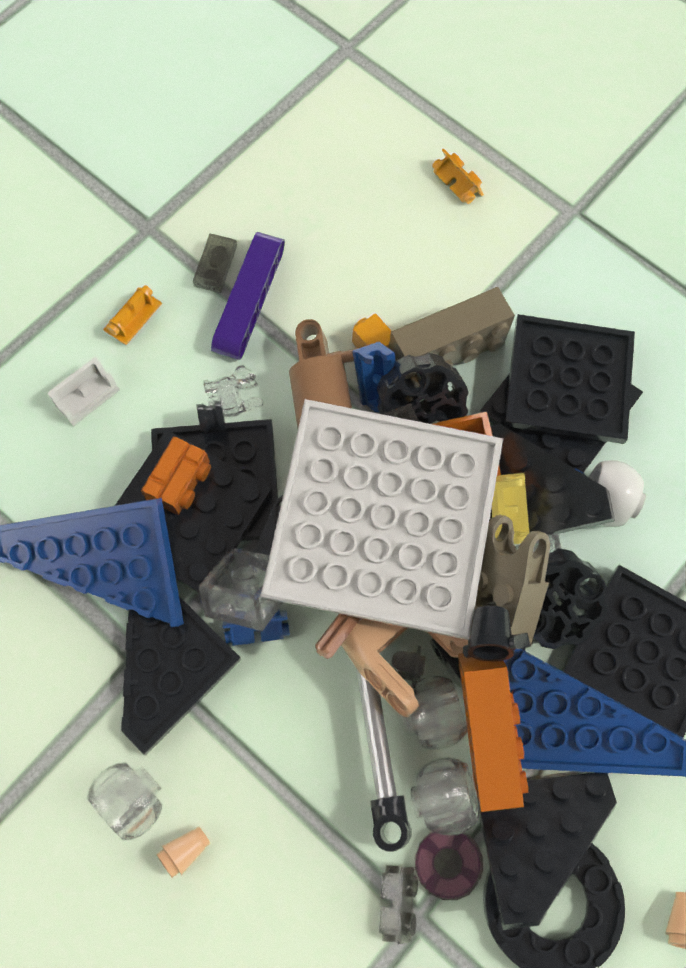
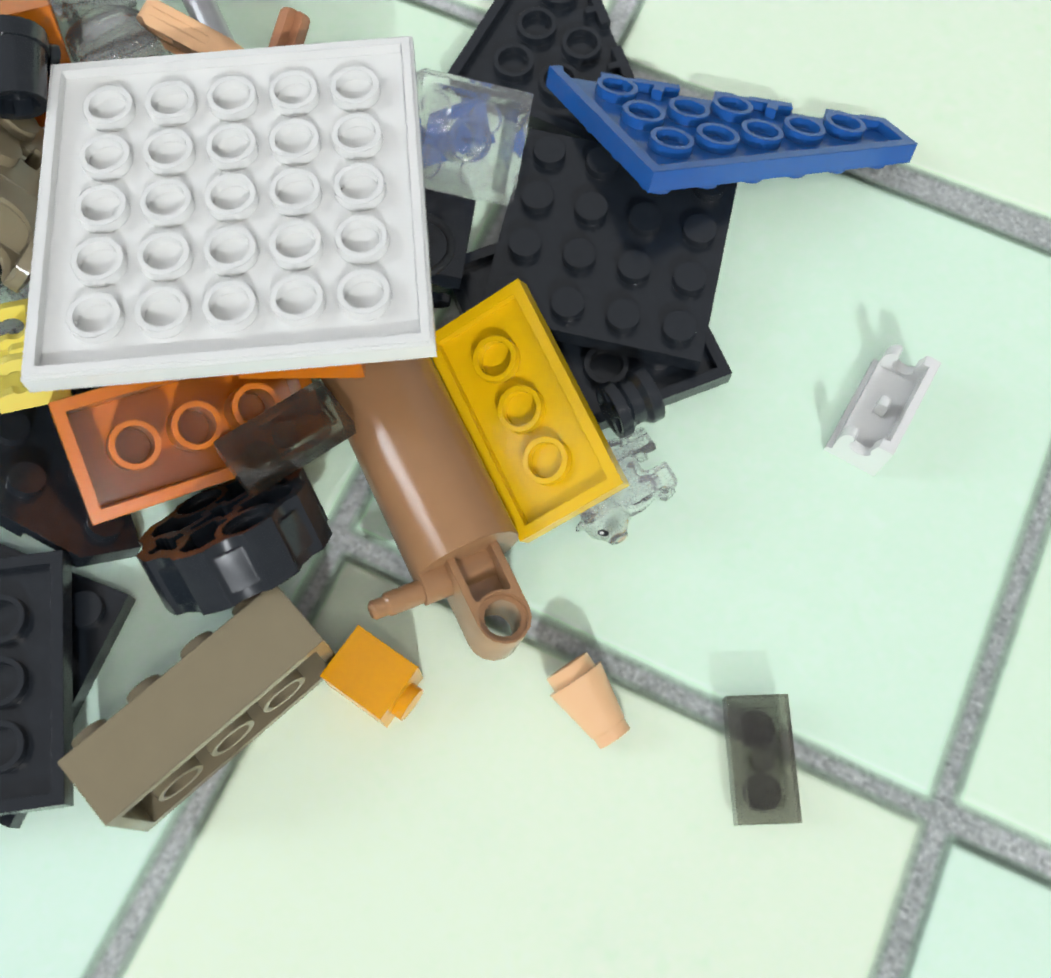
camera: 165 degrees right, 0 degrees up
light orange hinge [103,285,162,345] -> none
orange brick [141,437,211,515] -> none
dark purple beam [211,231,285,360] -> none
blue hinge [352,342,396,413] -> none
none -> yellow plate [431,278,630,543]
none -> light nougat cone [546,652,630,749]

